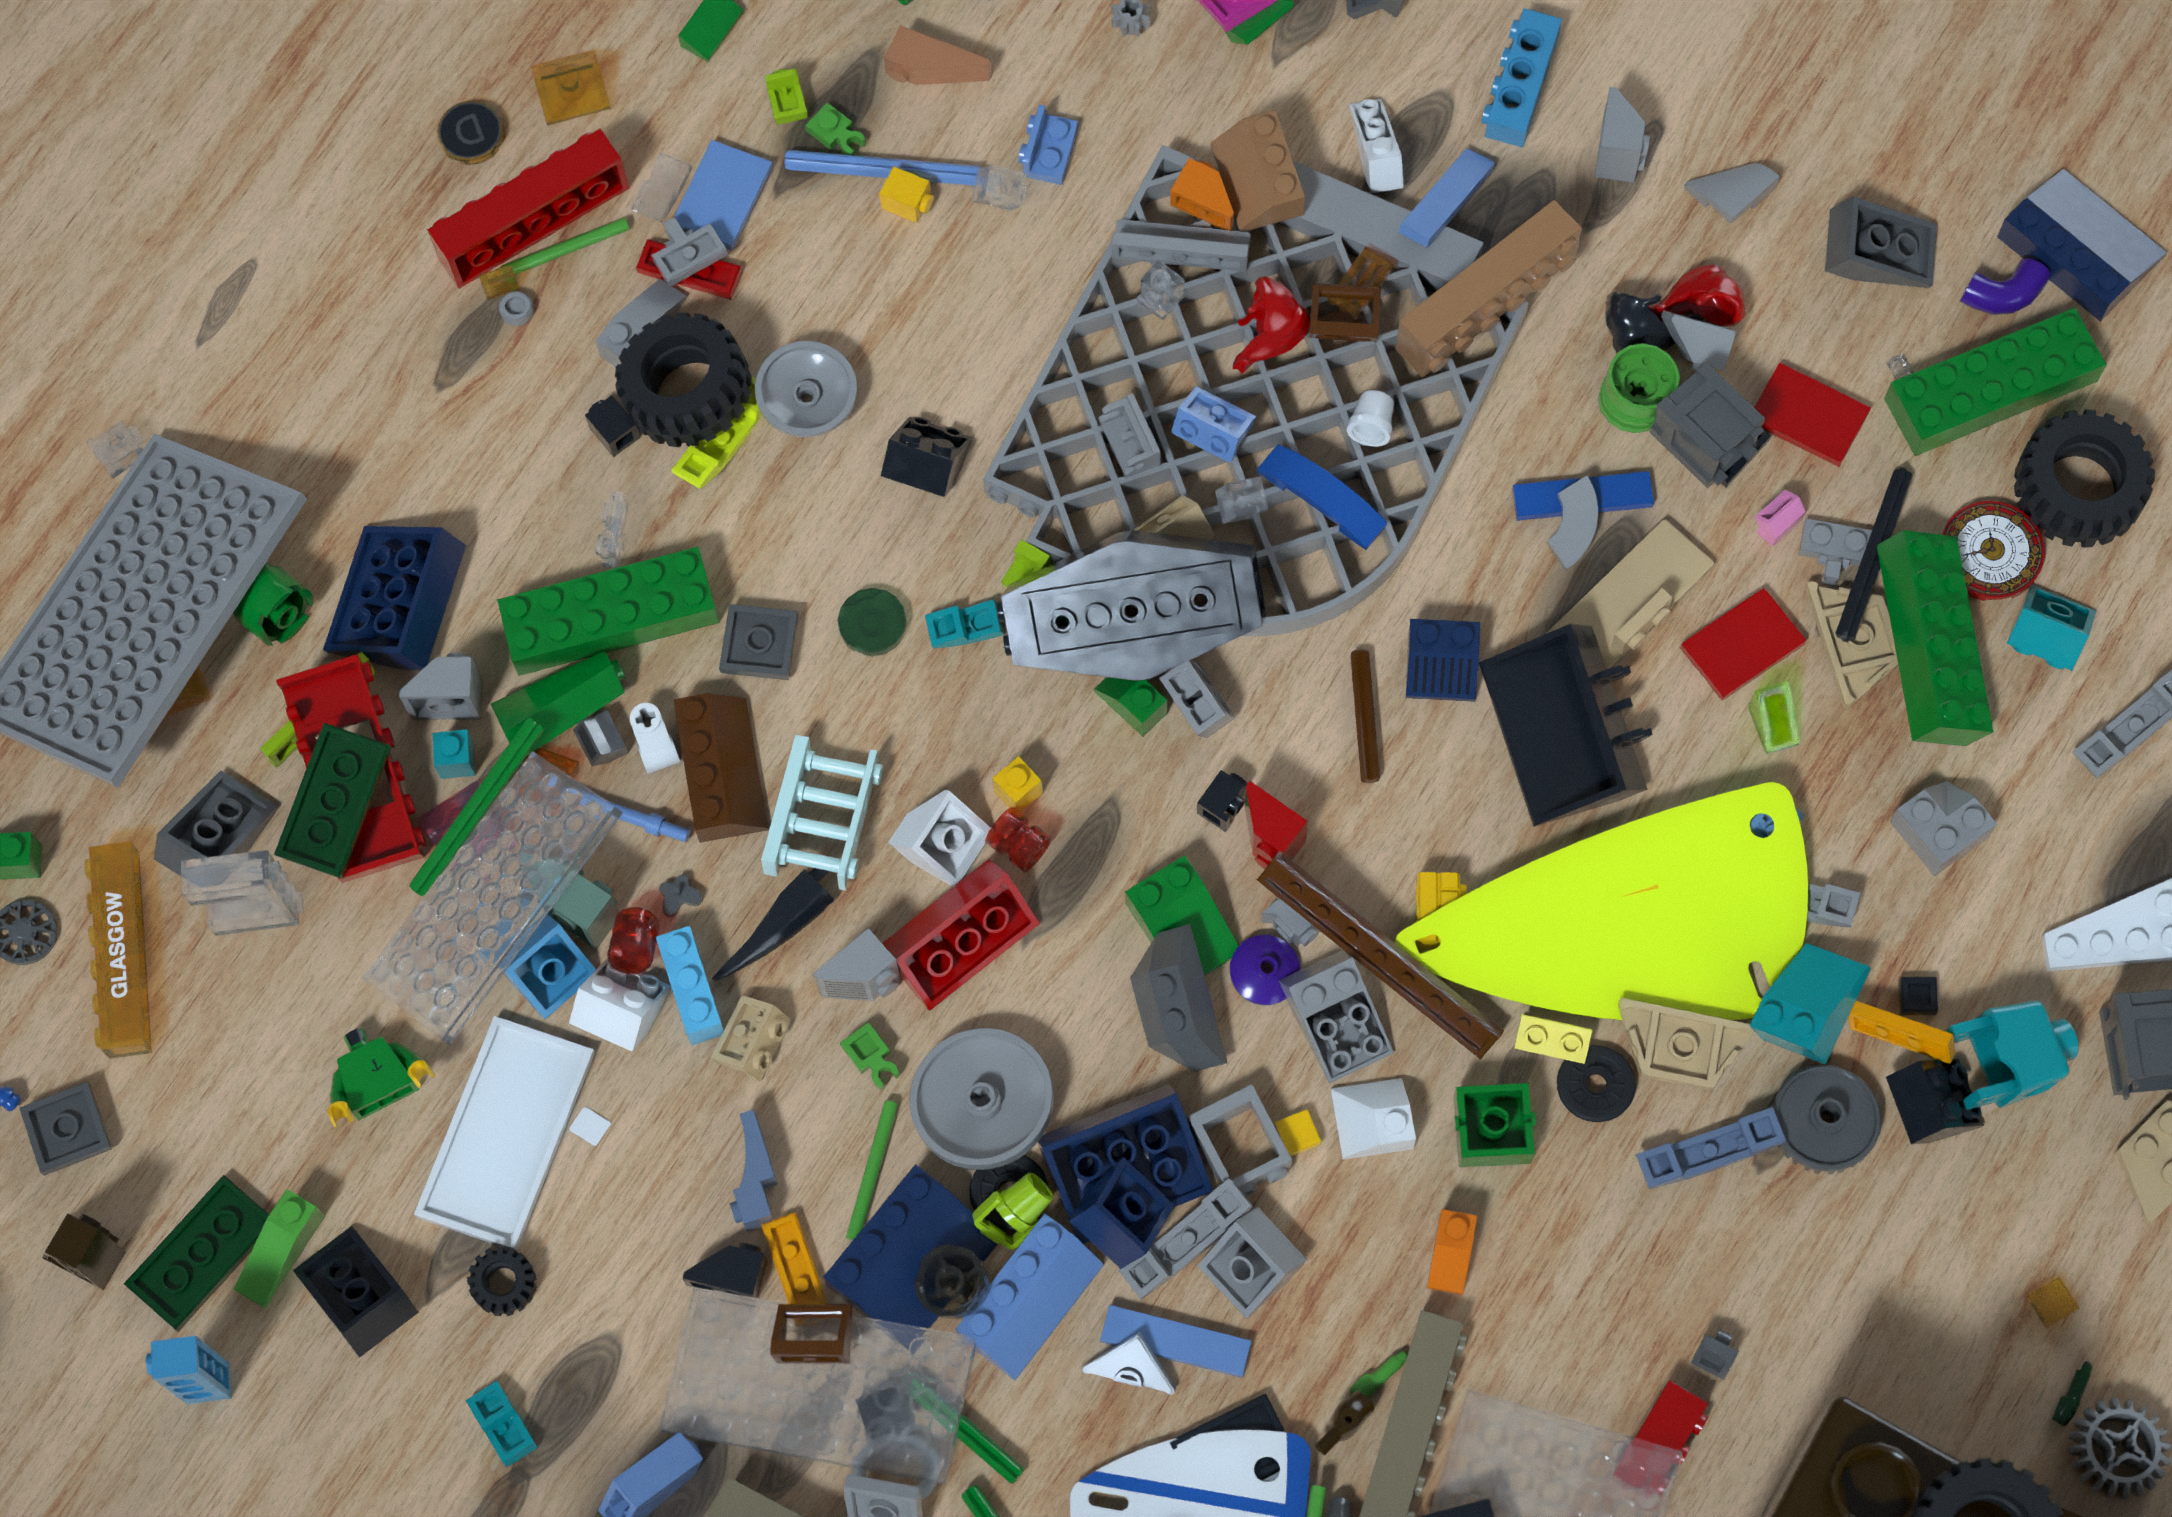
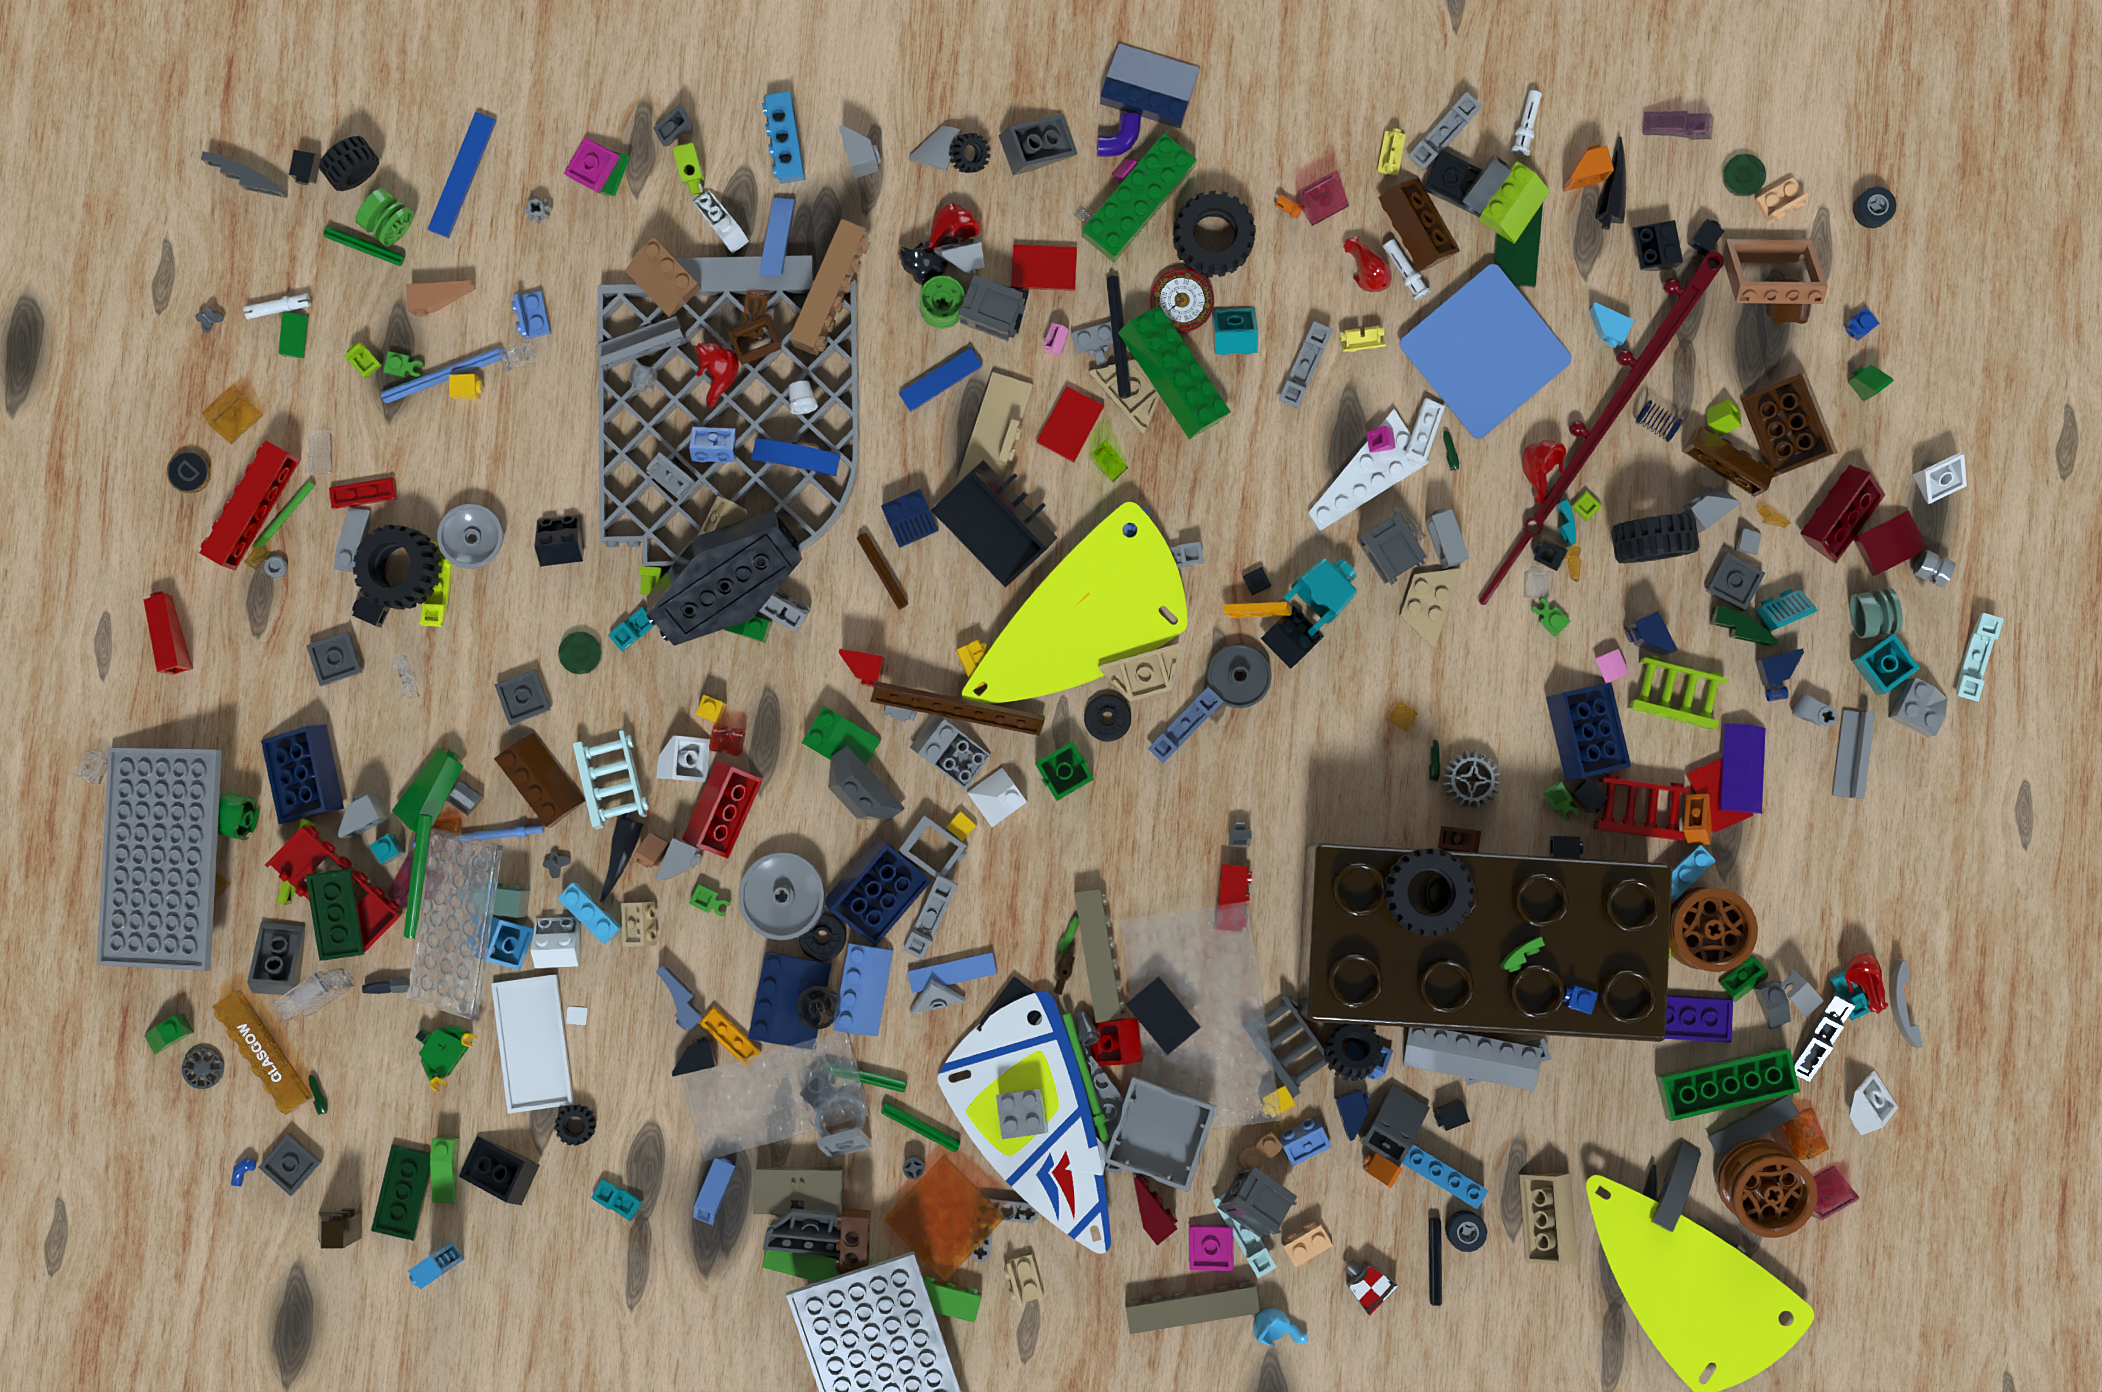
camera: 30 degrees left, 15 degrees up
green brick [497,546,719,676] -> none
clear red wheel [607,907,660,974] -> none
white piece [630,703,681,774] -> none
light grey hinge [652,217,728,287] -> none
medium blue tile [674,140,773,251] -> none
reddish brown tile [770,1304,853,1364] -> none
bright green bar [846,1100,898,1241] -> none
lime piece [972,1172,1054,1249] -> none
dark blue slope [1069,1157,1174,1269] -> none
orange slope [1170,158,1234,230] -> none
black brick [1197,770,1248,832] -> none
light grey slope [1197,1207,1307,1319] -> none
clear brick [1215,476,1269,524] -> none
dark purple dish [1230,935,1301,1005] -> none
orange slope [1427,1209,1477,1295] -> none
light yellow hinge [1514,1014,1593,1064] -> none
light grey tile [1547,475,1598,571] -> none
teal slope [1749,943,1871,1064] -> none
light grey slope [1890,781,1998,876] -> none
none -> red slope [143,591,193,675]
none -> dark grey plate [306,631,363,687]
none -> dark green piece [308,1075,327,1115]
none -> piece [362,977,413,994]
none -> nougat slope [633,833,670,868]
none -> lime torso [672,143,705,195]
none -> black tyre [949,133,991,173]
none -> dark pink slope [1112,159,1137,183]

